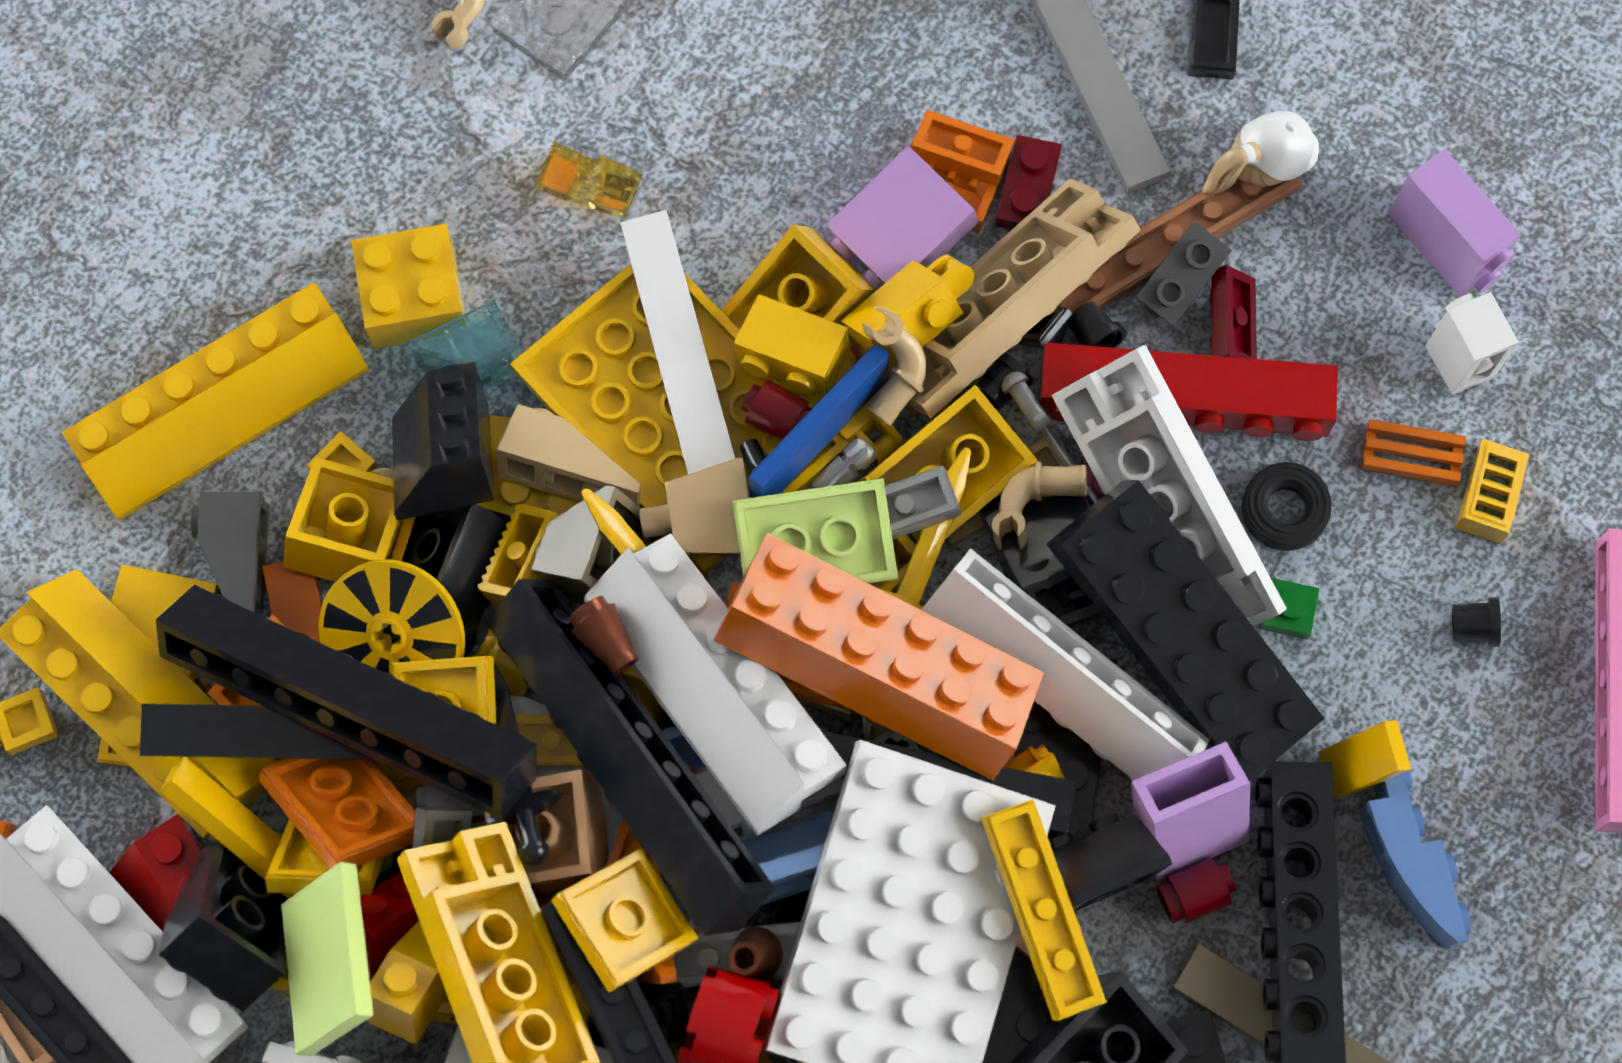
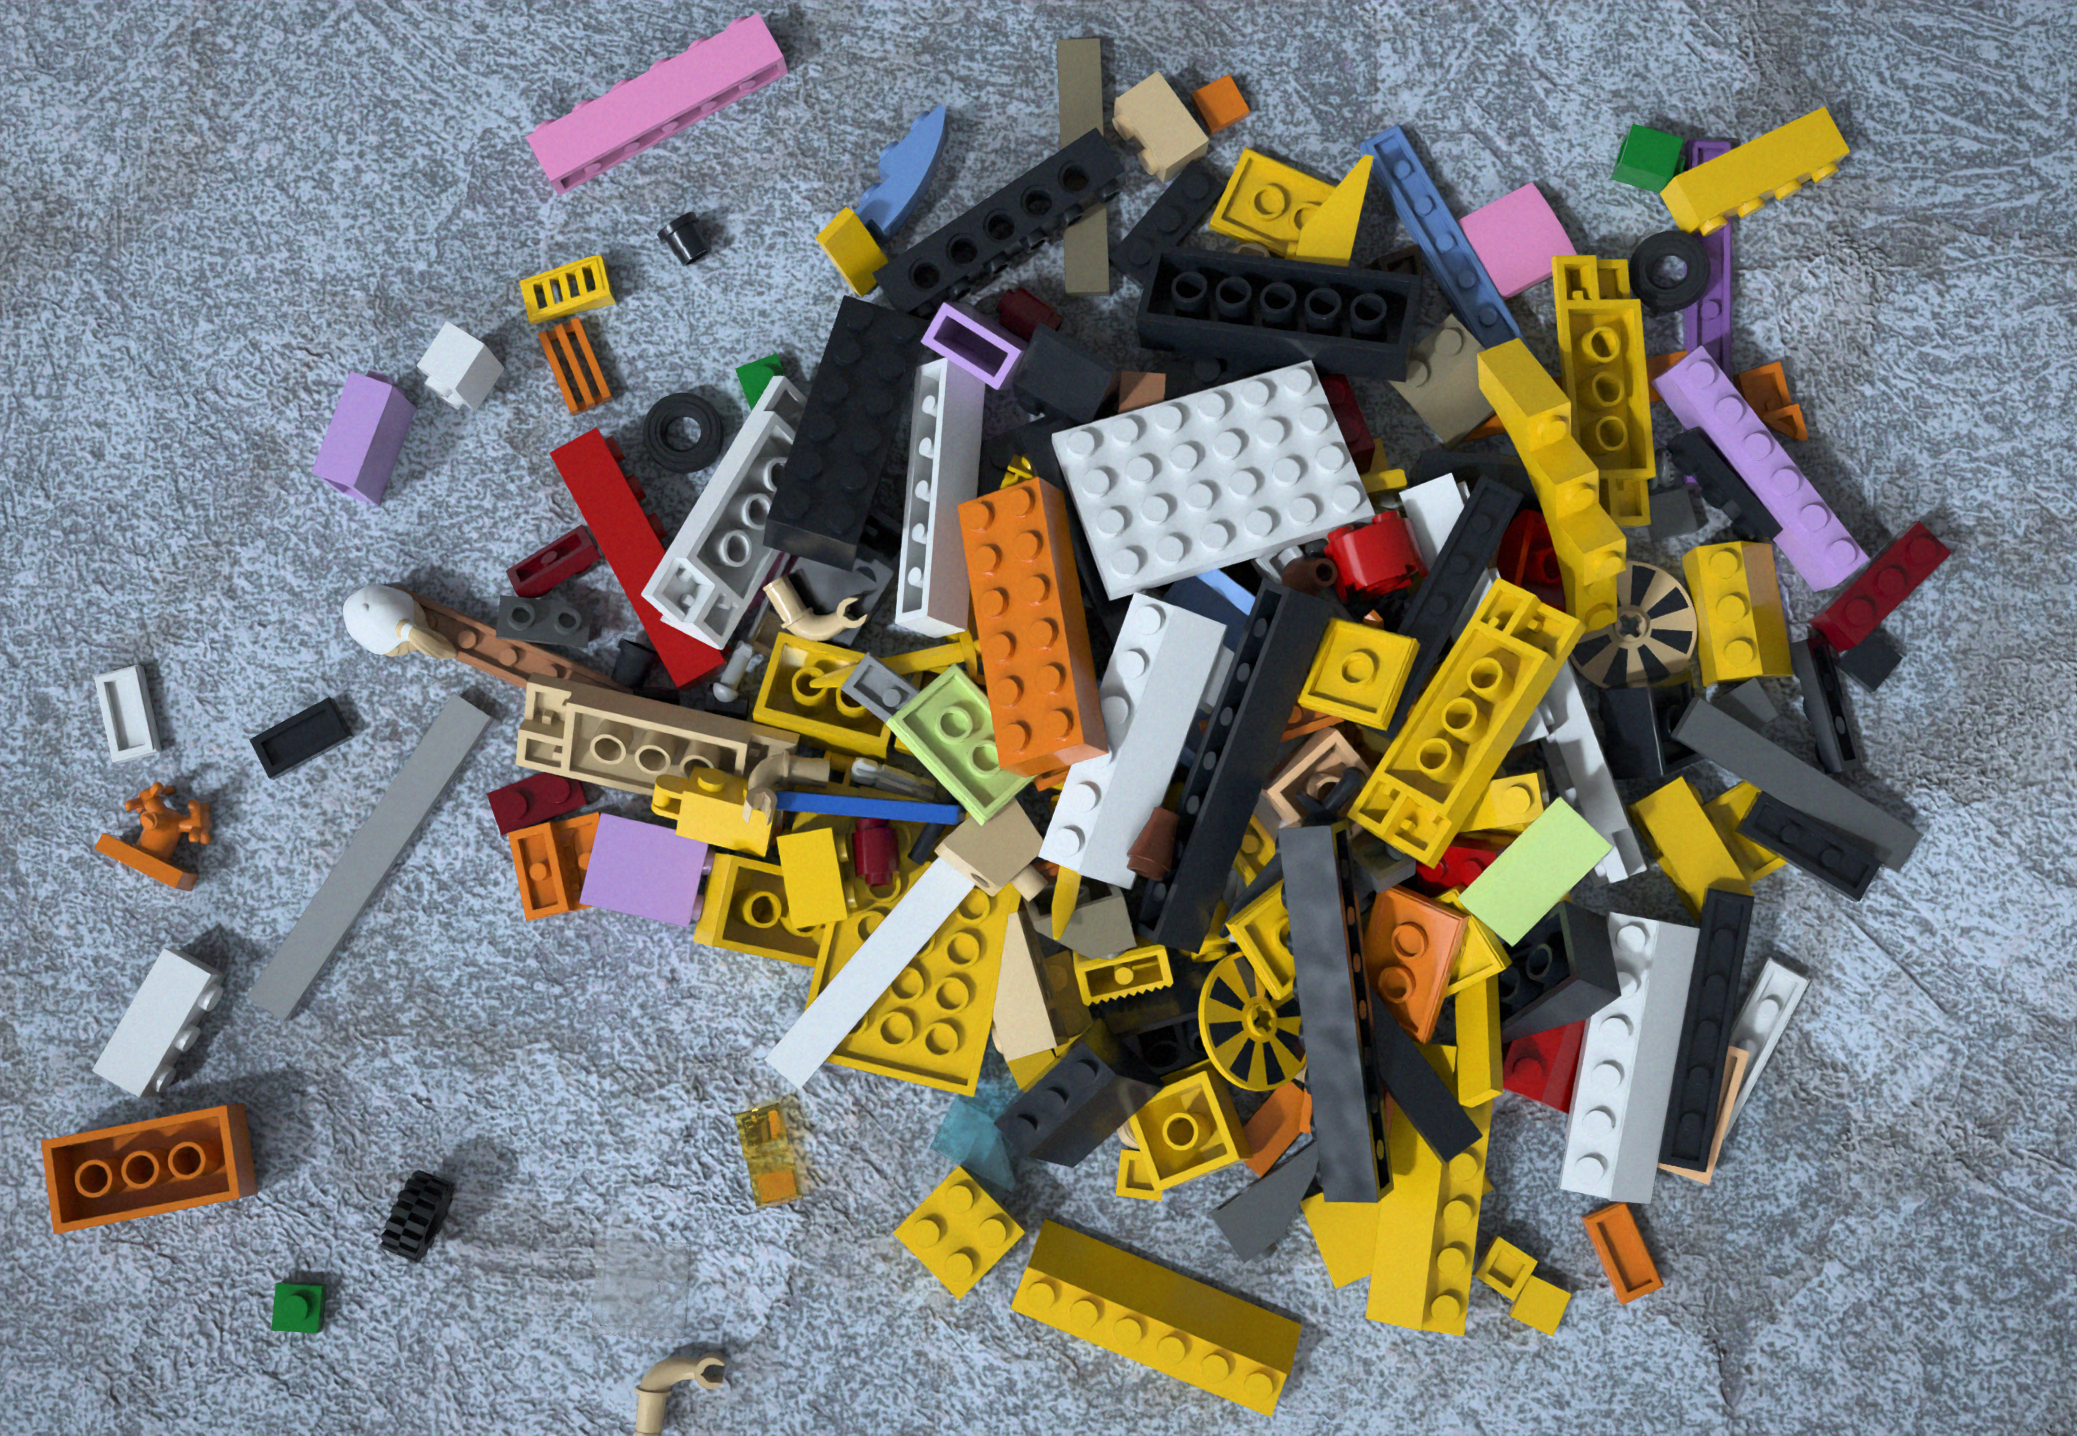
camera: 125 degrees left, 10 degrees up
yellow tile [981,799,1106,1021] -> none

